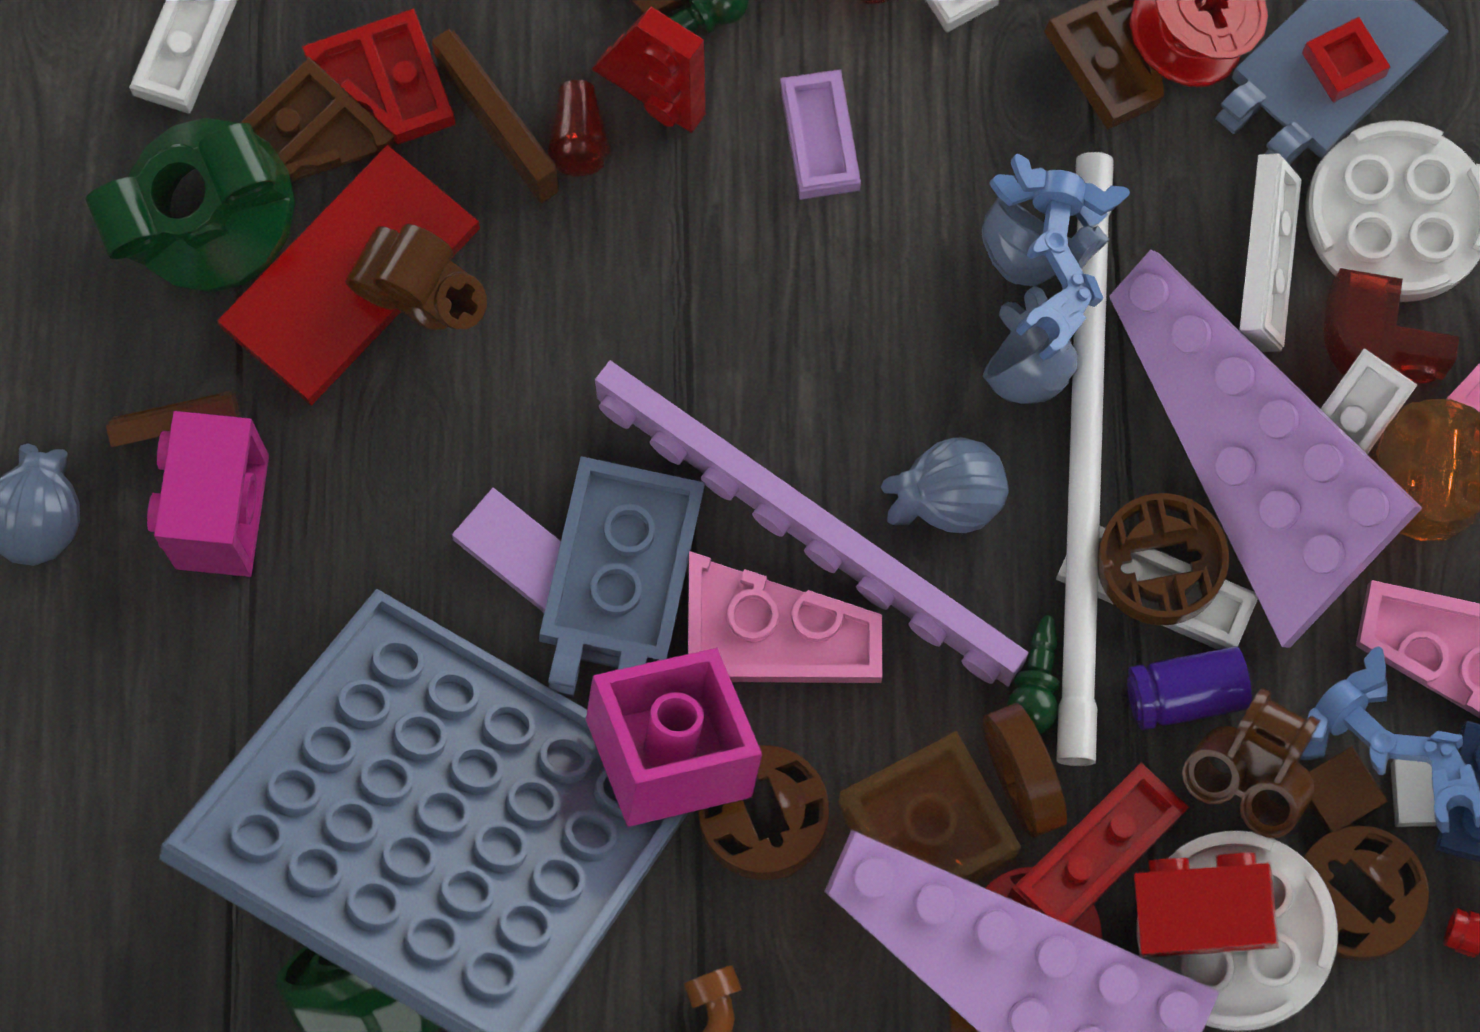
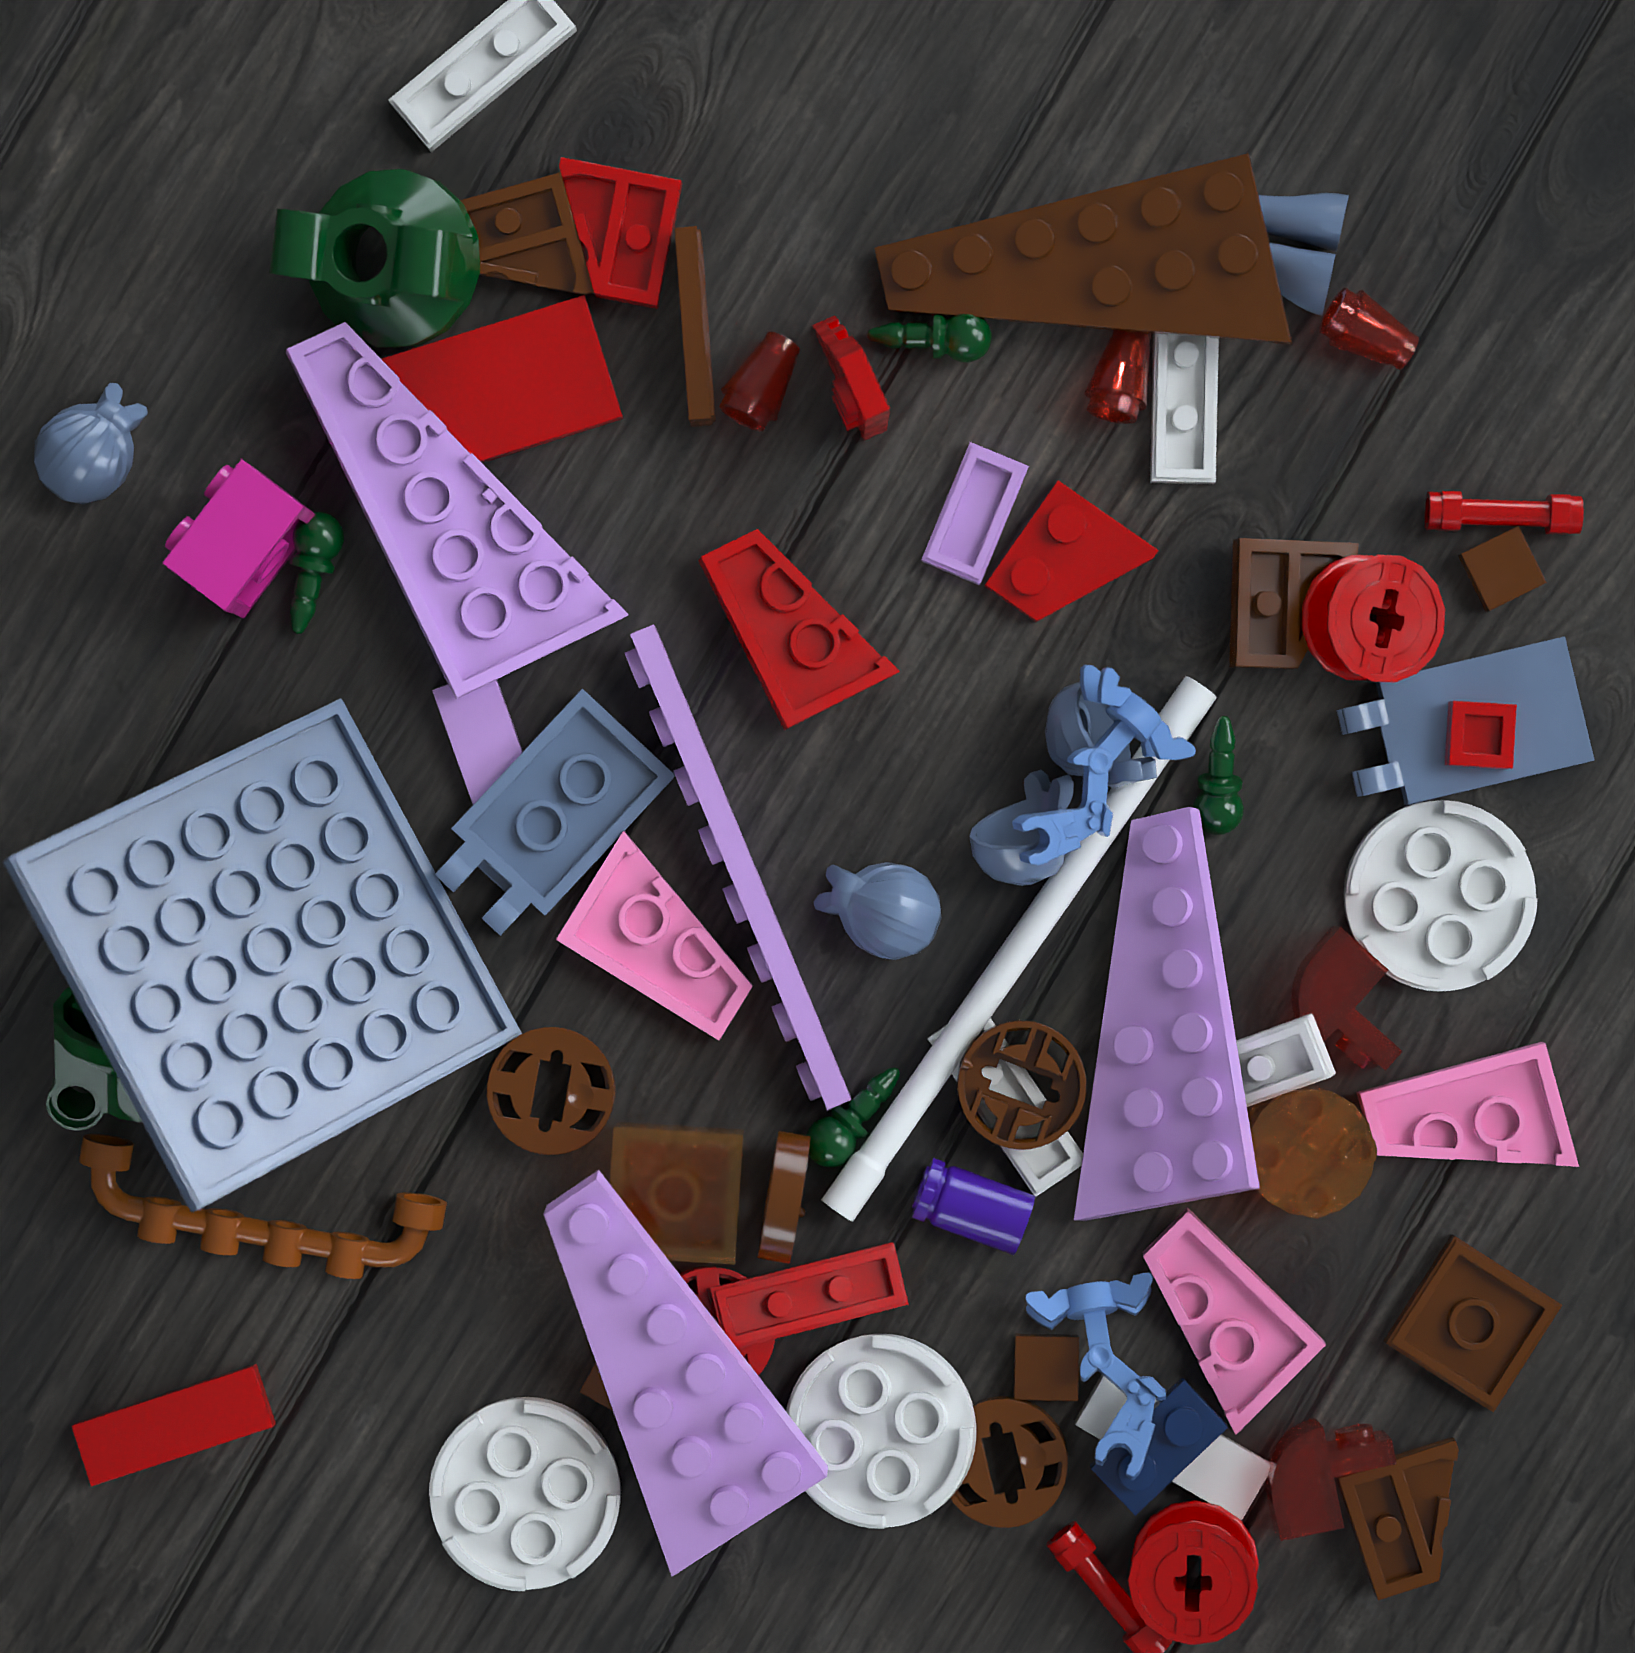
camera: 30 degrees right, 15 degrees up
reddish brown tile [106,390,241,447] -> none
reddish brown piece [345,224,487,330] -> none
dark pink brick [586,648,762,827] -> none
red brick [1134,852,1279,958] -> none
reddish brown piece [1182,687,1321,838] -> none
white tile [1240,153,1301,352] -> none
none -> lavender wing [286,322,629,699]
none -> dark green bar [290,512,344,634]
none -> red wing [698,529,900,730]
none -> red wing [984,480,1159,622]
none -> dark green bar [1193,716,1244,835]

